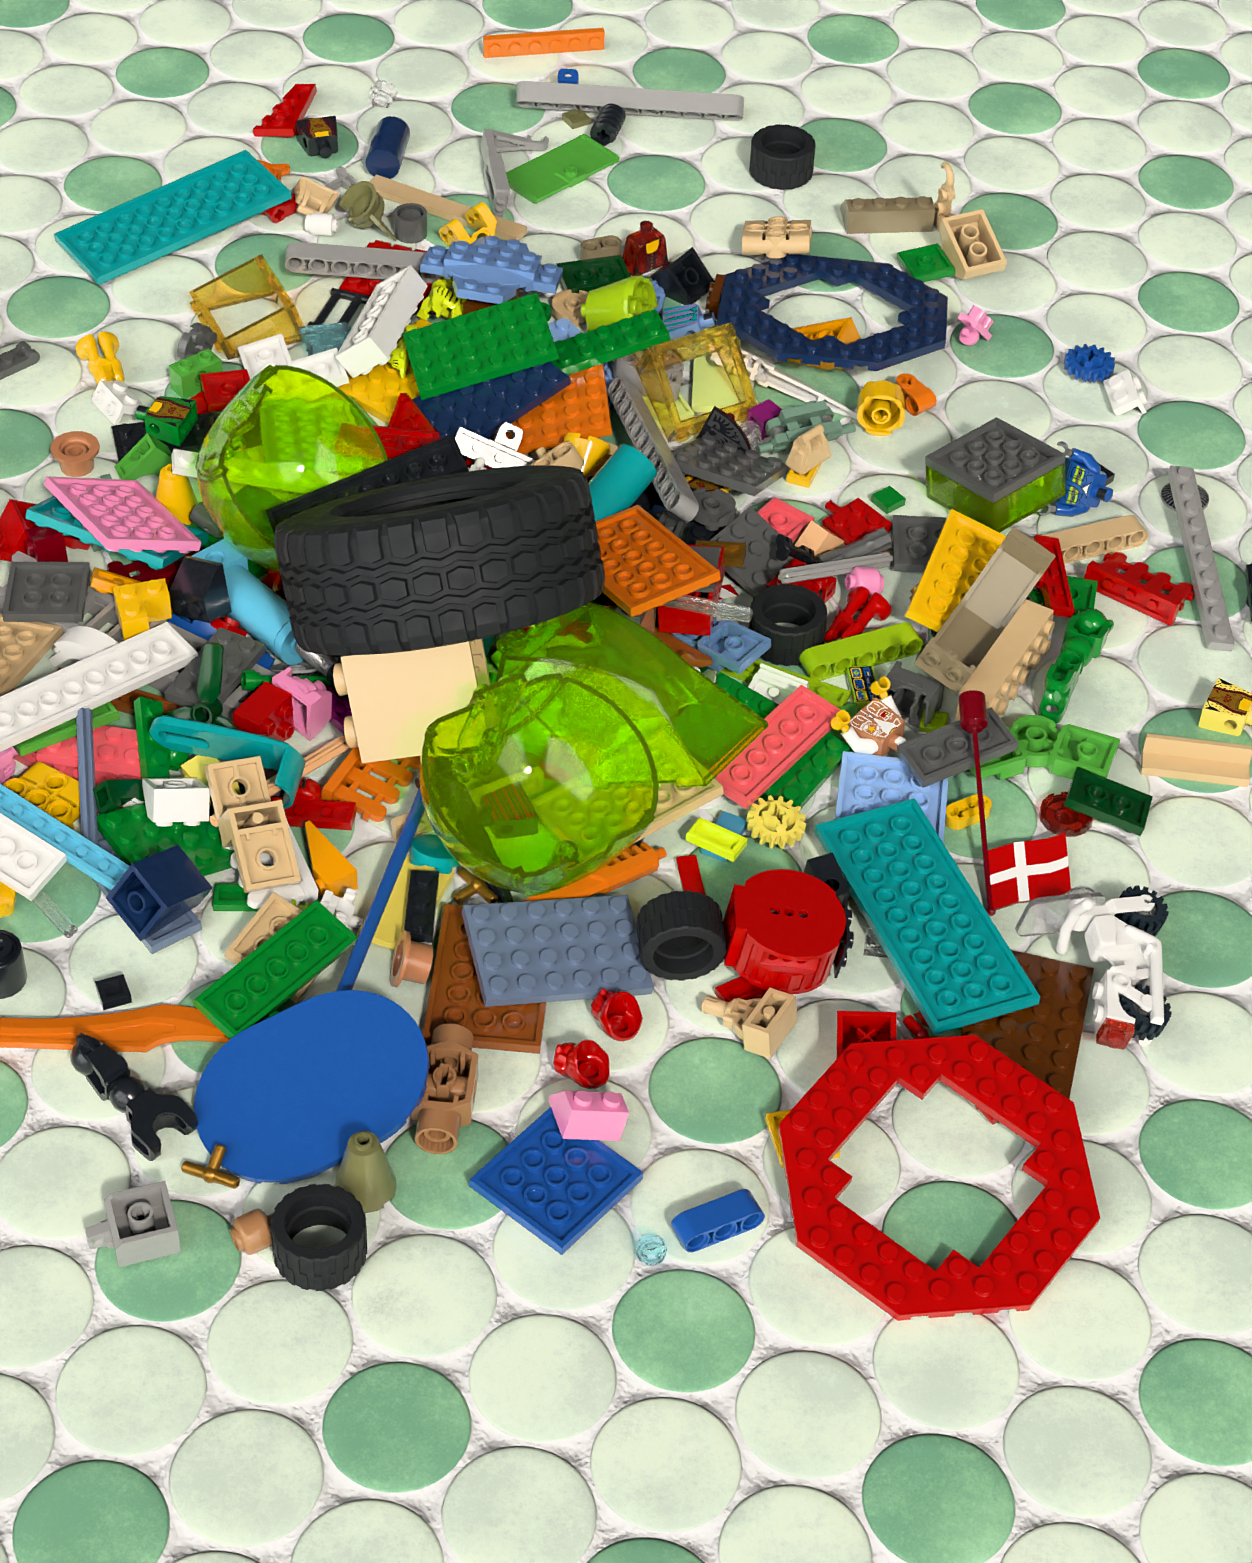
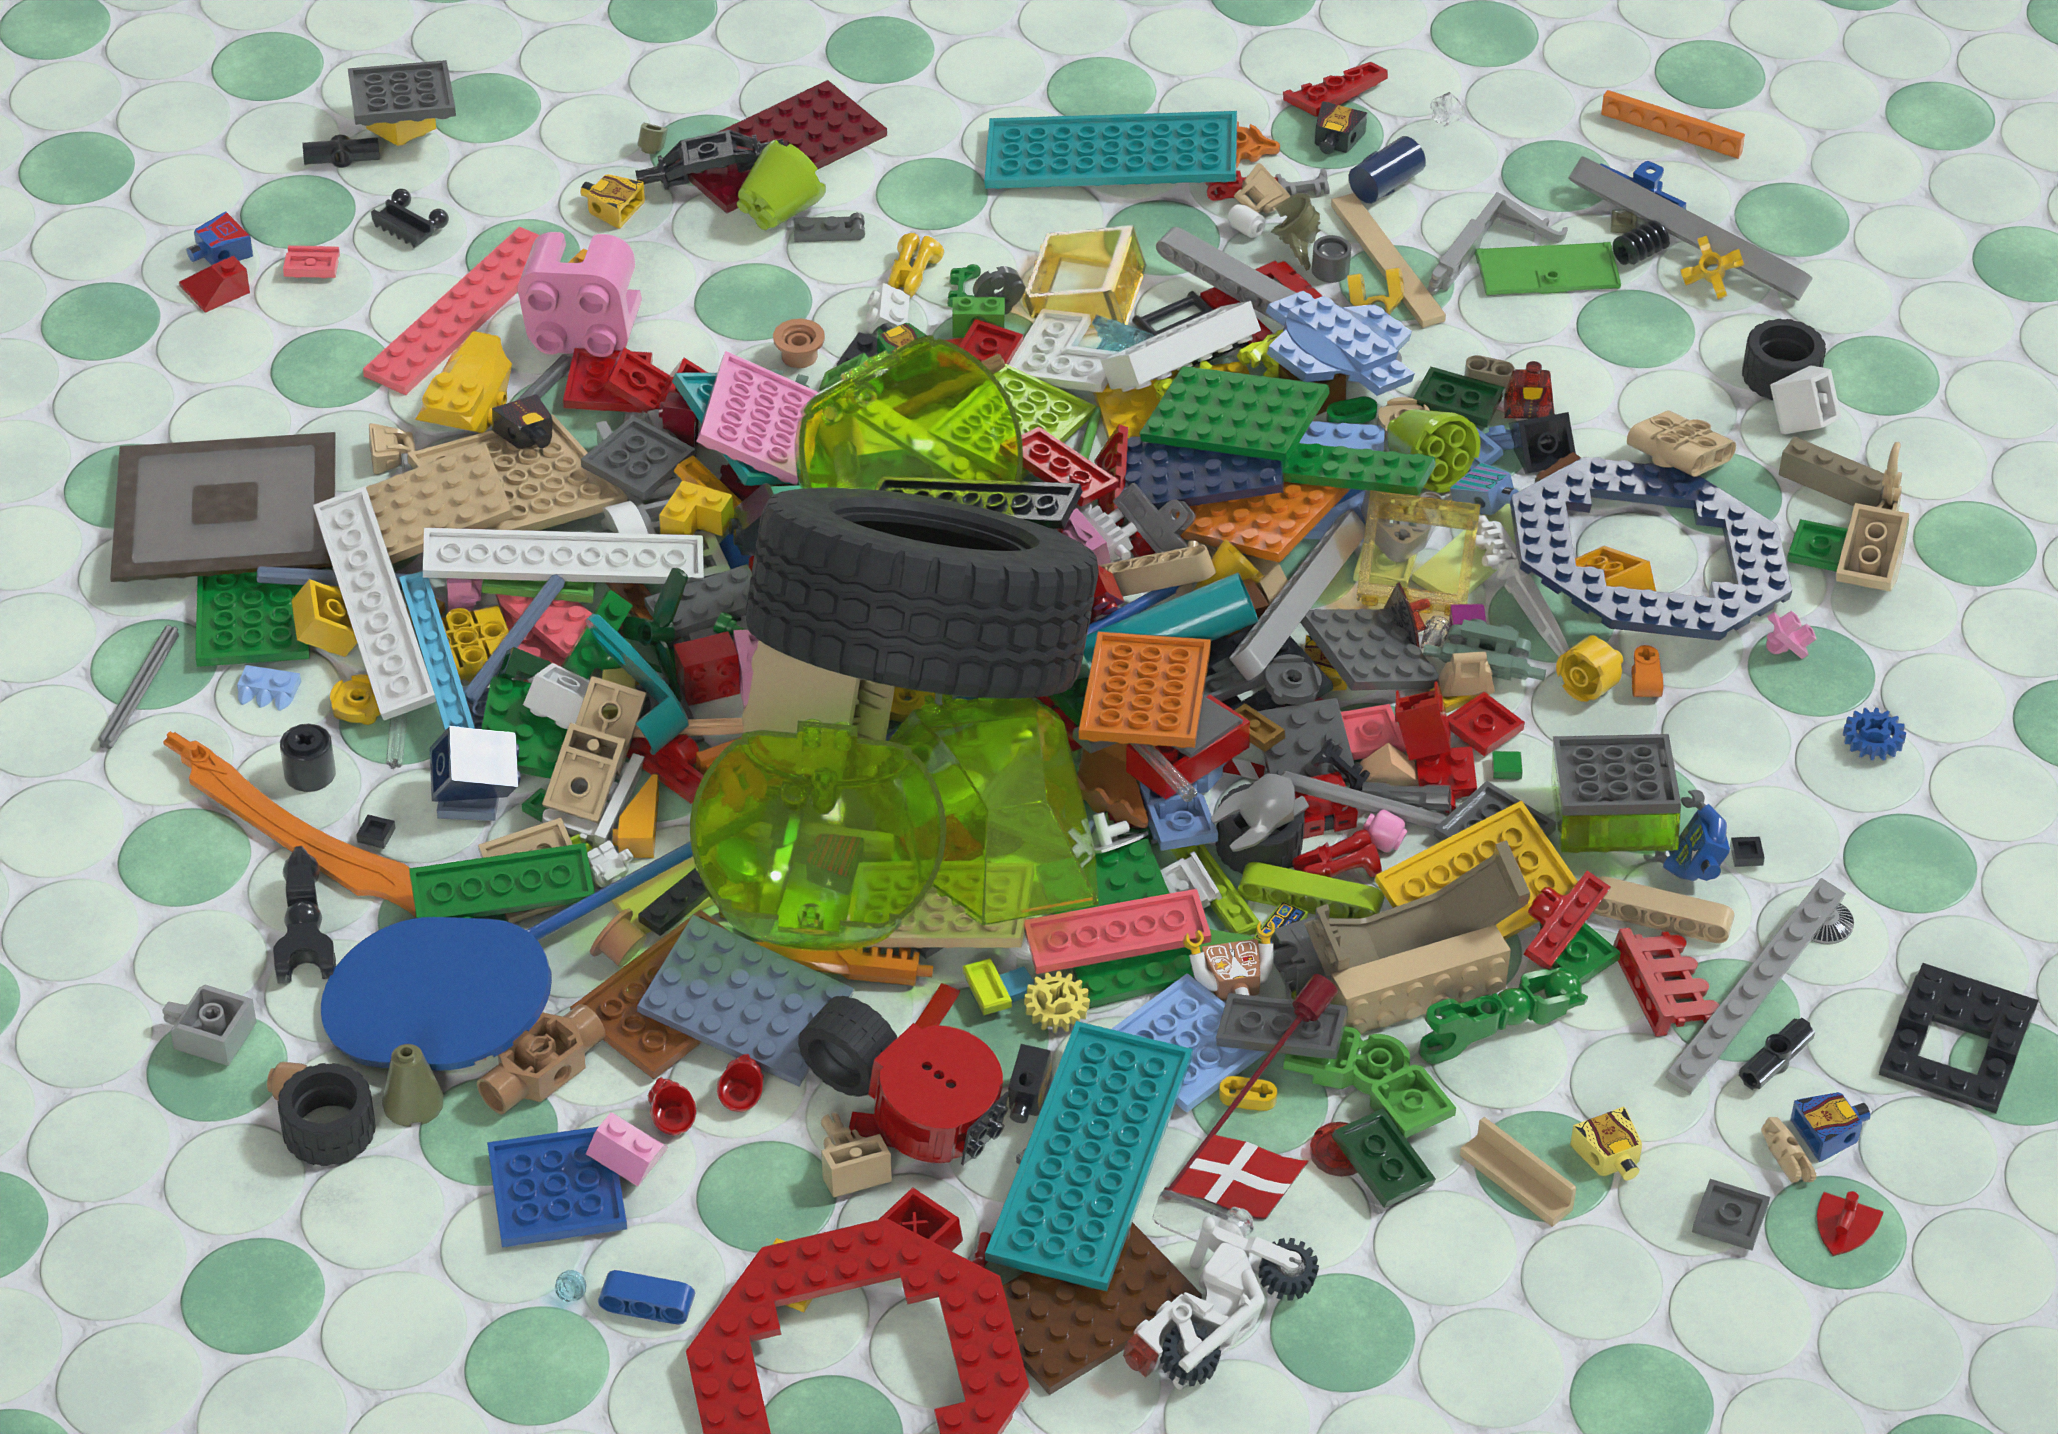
camera: 40 degrees right, 0 degrees up
pearl gold piece [181,1144,240,1189] -> none
white bracket [1103,369,1148,416] -> none
none -> green piece [947,264,981,308]
none -> light grey piece [1210,773,1309,852]
none -> red piece [1395,682,1451,761]
none -> red plate [1447,692,1525,757]
none -> yellow pin [1680,235,1744,299]
none -> white slope [1770,366,1842,434]

